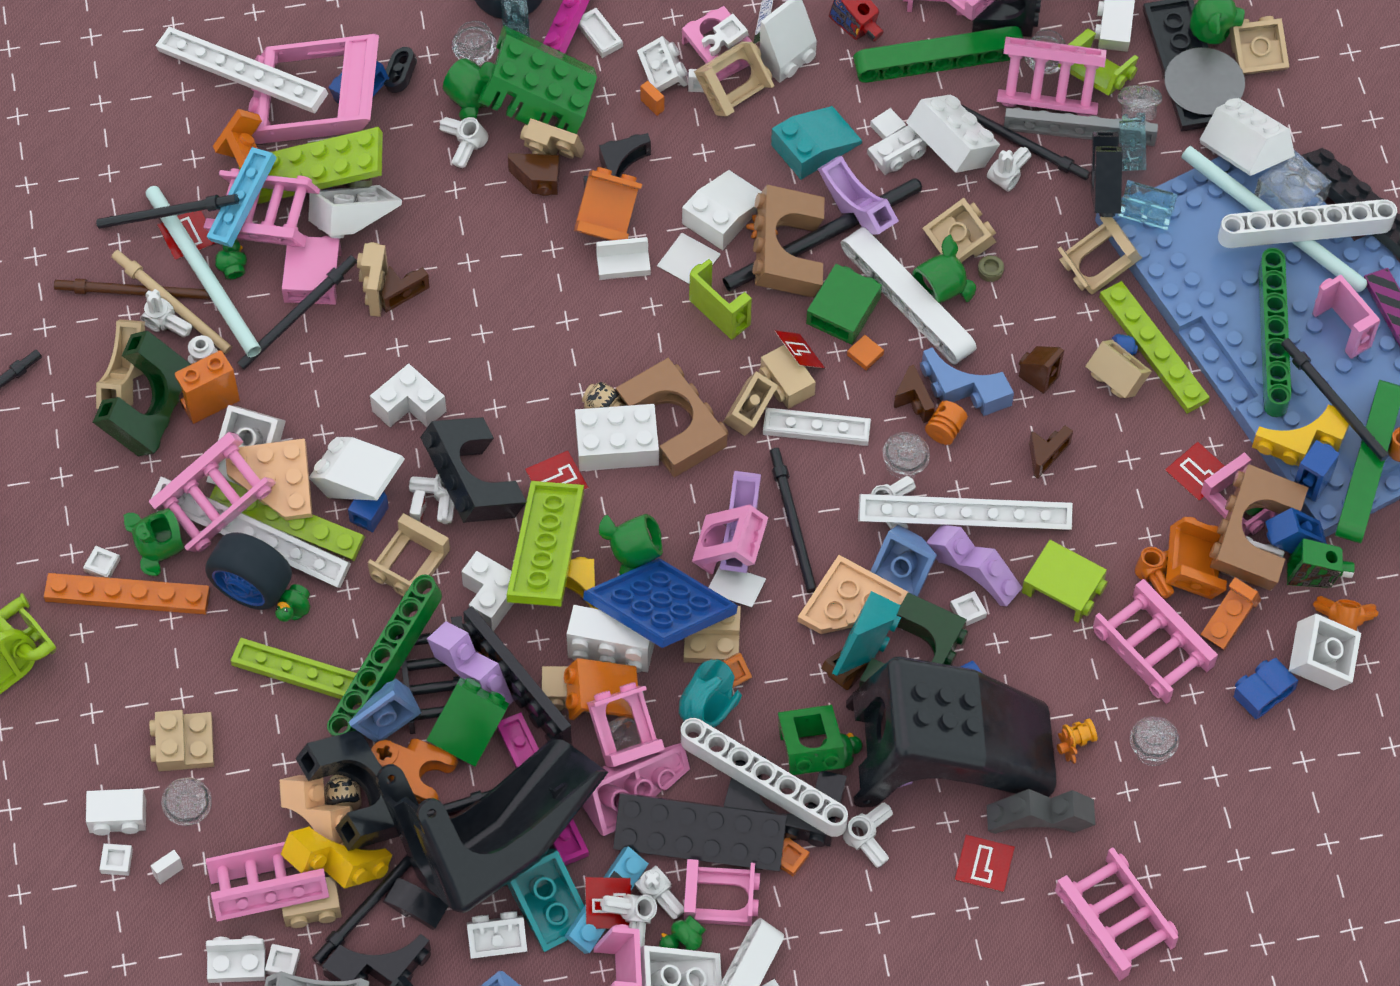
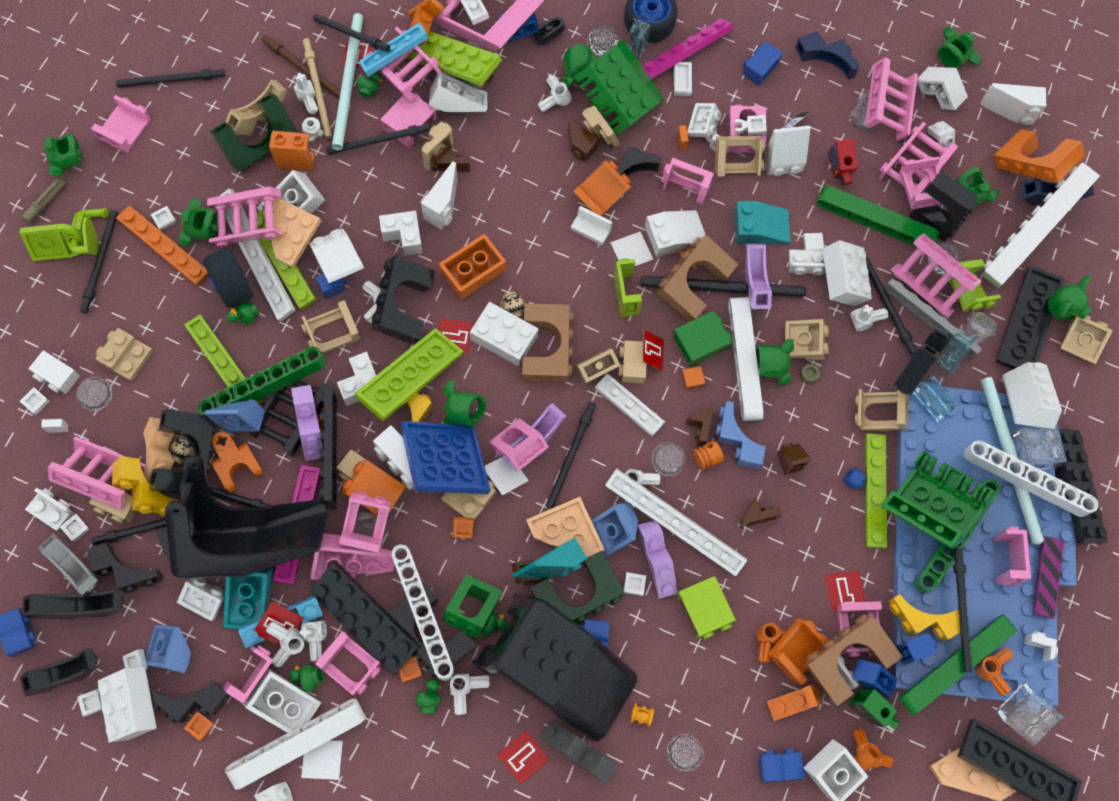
camera: 30 degrees right, 10 degrees up
white tile [409,490,427,523] -> none
green brick [426,677,509,767] -> none
teal hair [678,659,742,728] -> none
orange plant [1057,729,1078,764] -> none
tan brick [1085,340,1152,398] -> none
bright pink fence [1093,579,1218,704] -> none
flat silver sticker [1165,48,1245,115] -> none
none -> black bar [80,210,118,314]
none -> green animal [415,678,441,713]
none -> white slope [421,161,458,230]
none -> orange brick [439,234,507,300]
none -> bright pink panel [661,158,714,205]
none -> green slope [881,451,995,549]

